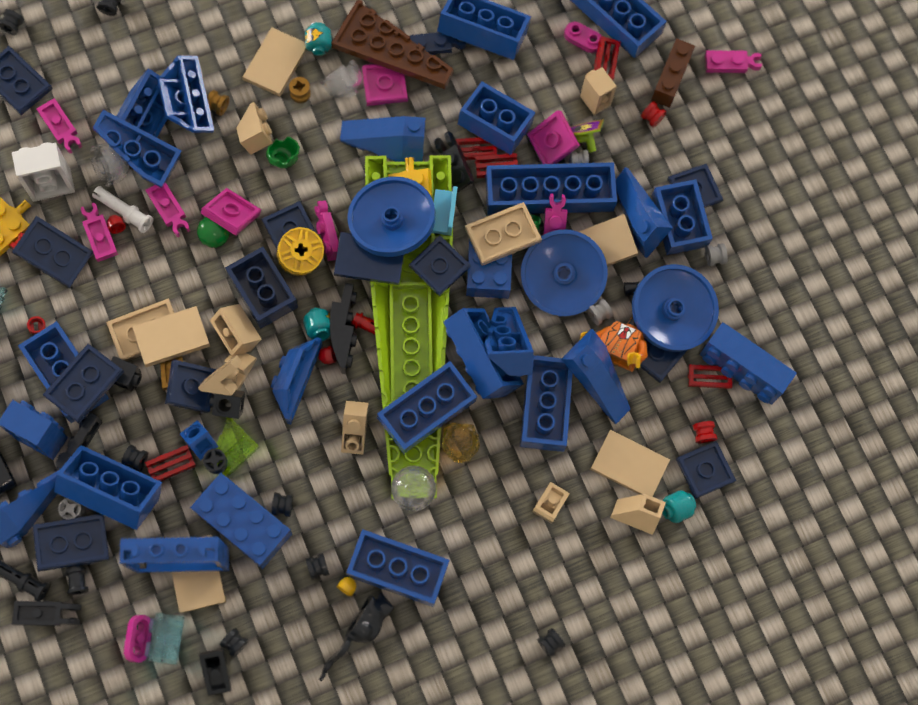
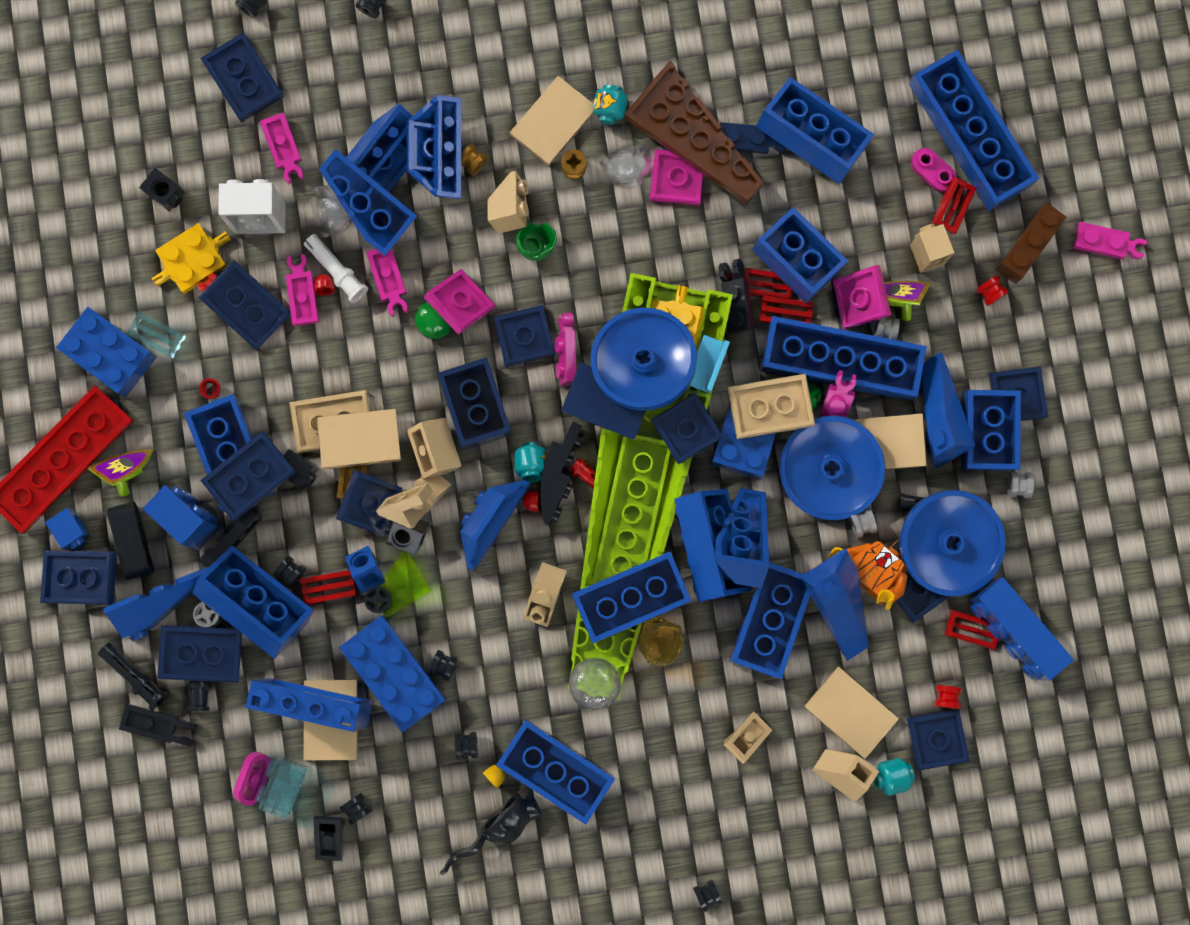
camera: 20 degrees right, 10 degrees up
yellow wheel [276,227,324,276] -> none
blue wedge [340,116,425,162] -> none

